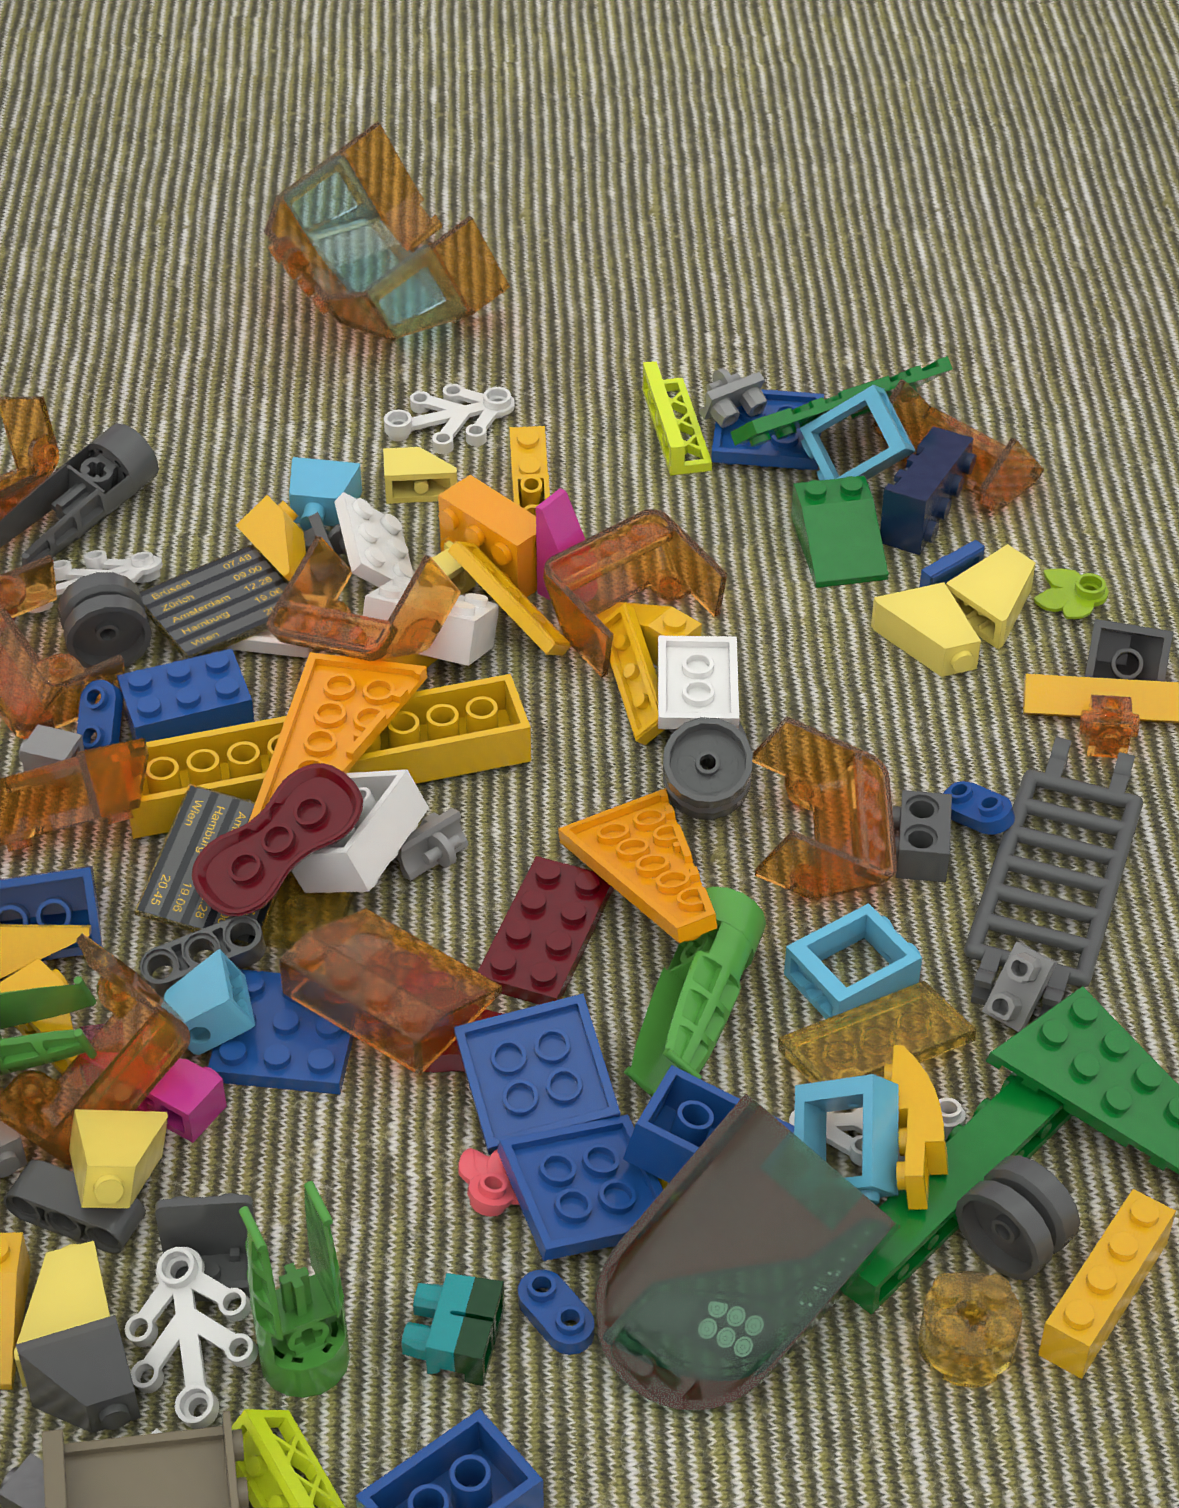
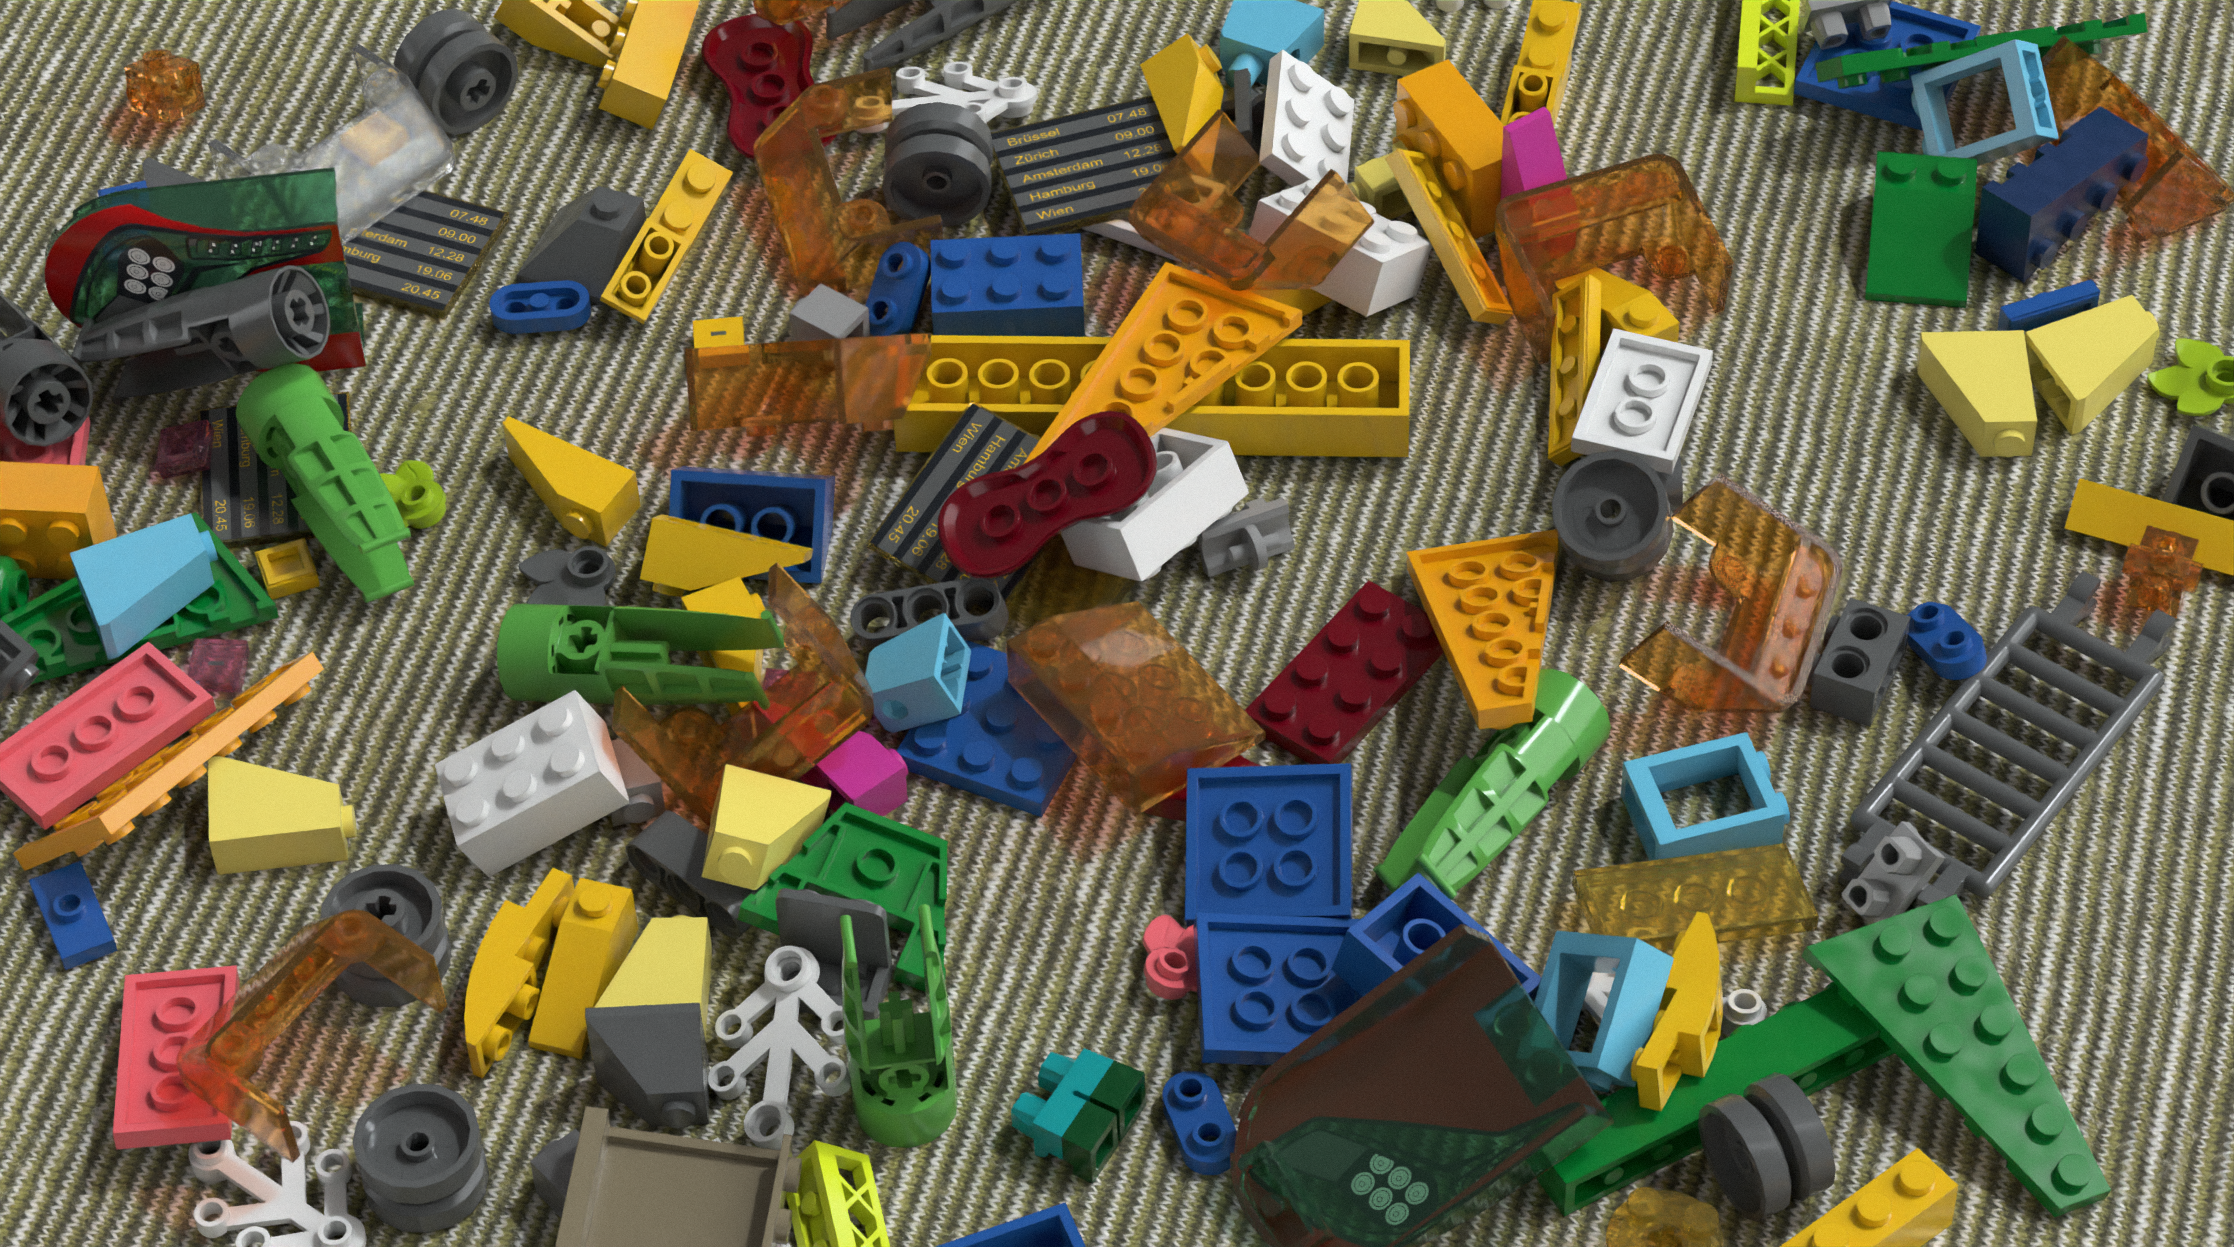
camera: 20 degrees right, 5 degrees up
none -> green wing [737,802,948,992]

